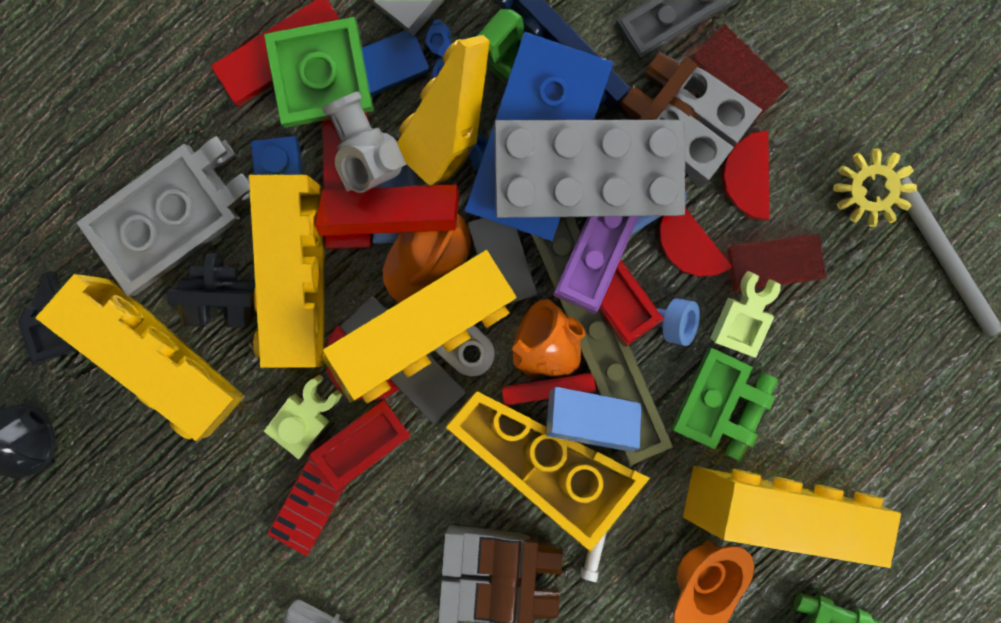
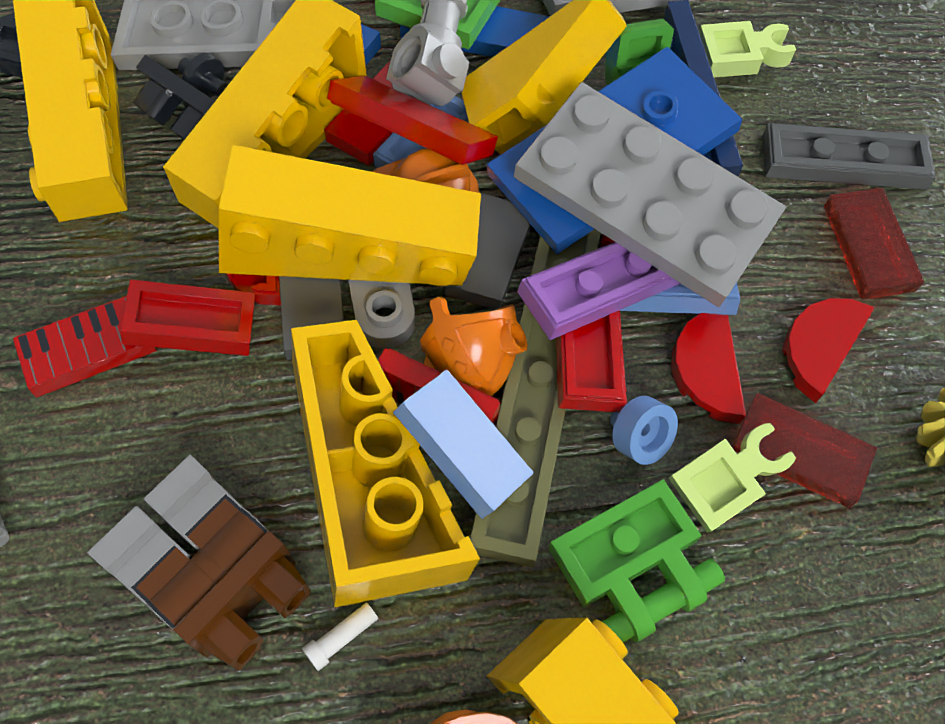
camera: 30 degrees right, 25 degrees down
yellowish green plate [264,375,342,459] -> none
light grey hips [618,52,762,188] -> none

